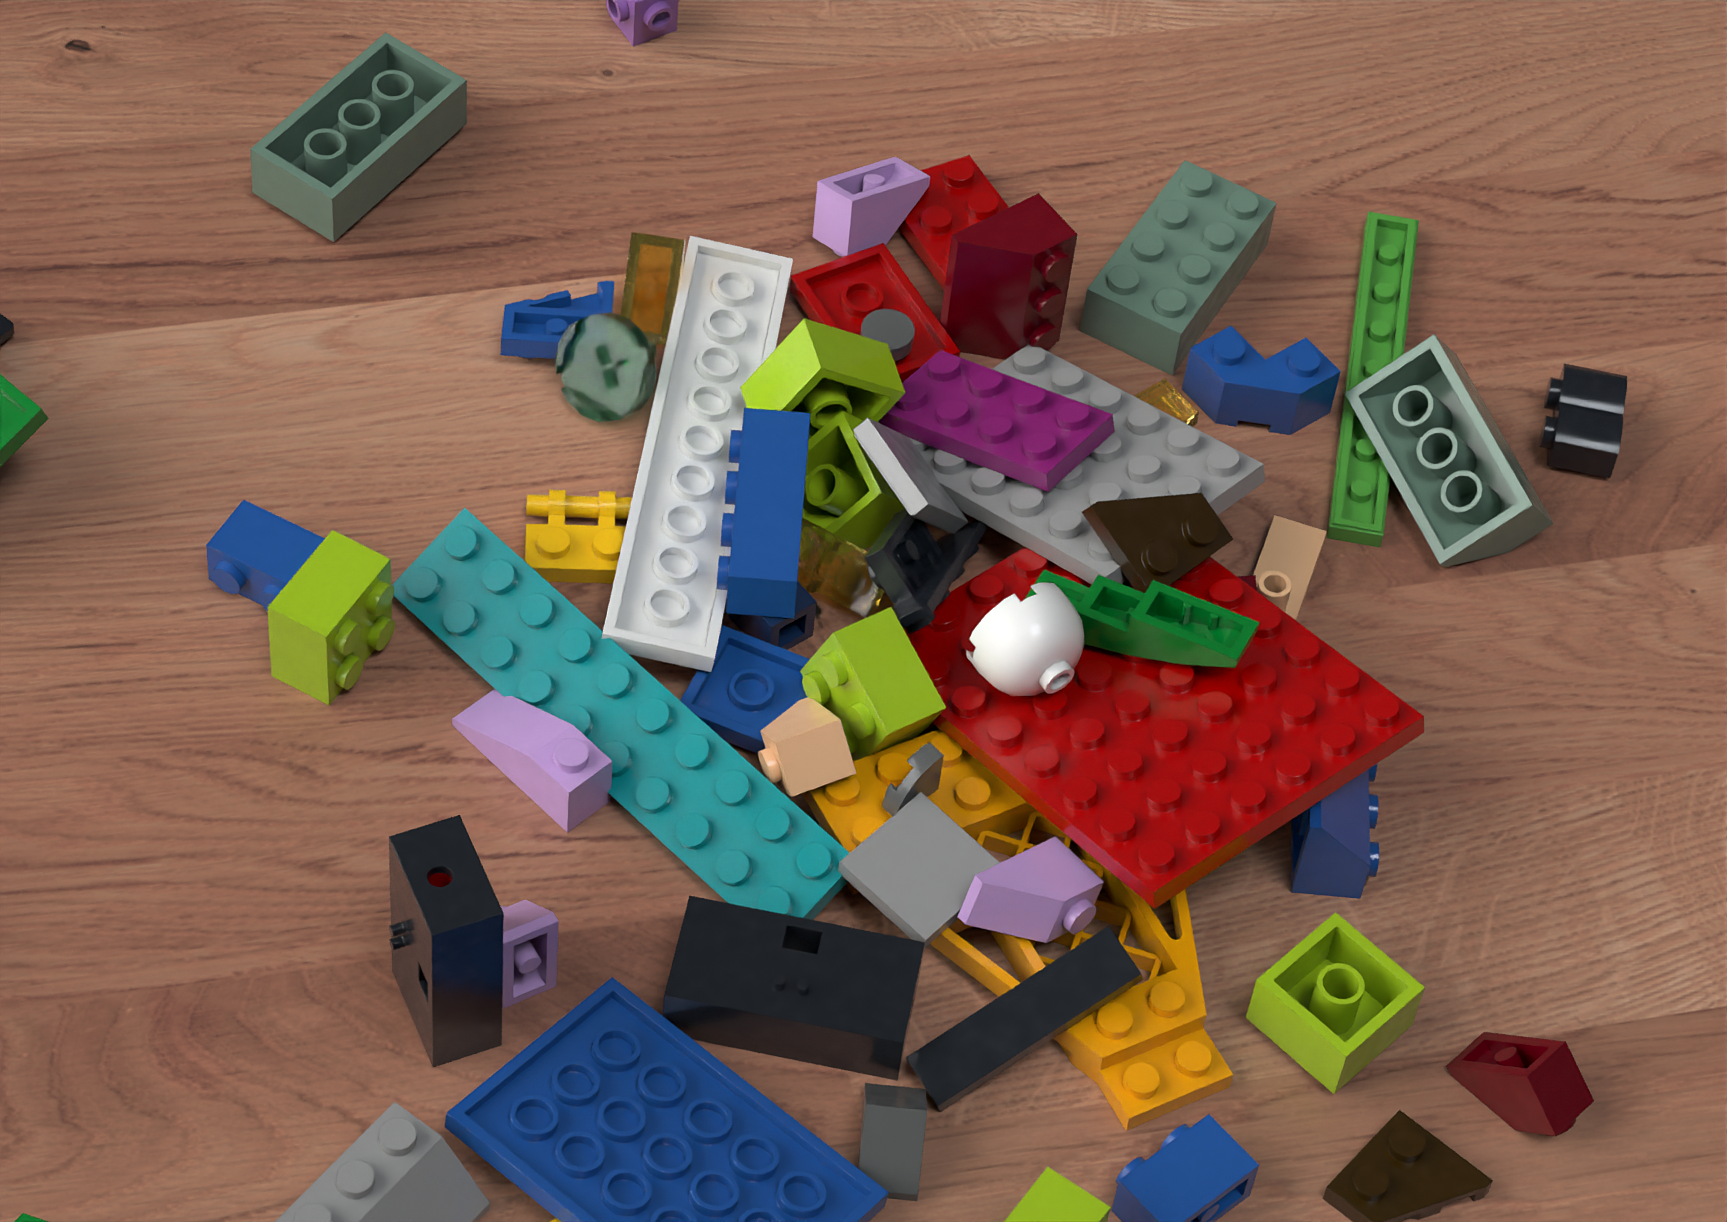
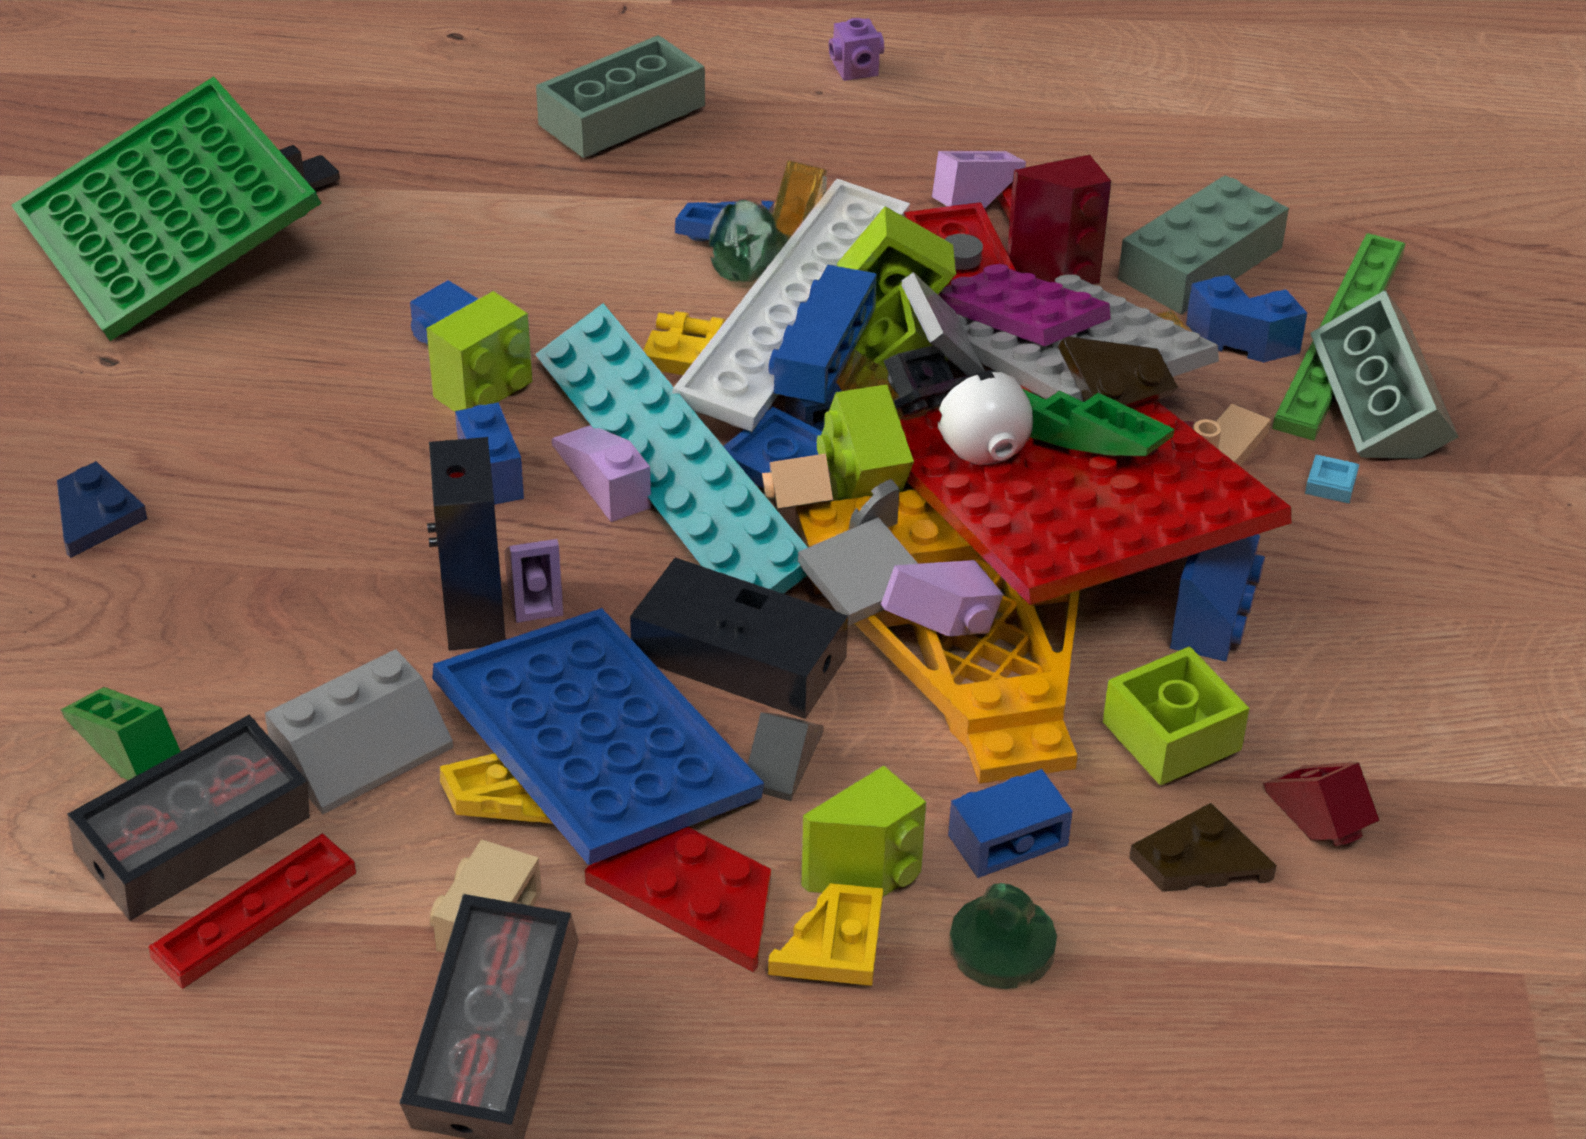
camera: 20 degrees right, 10 degrees down
black tile [906,926,1143,1112] -> none
black brick [1539,363,1627,478] -> none
none -> blue brick [455,402,524,505]
none -> medium azure tile [1305,455,1360,503]

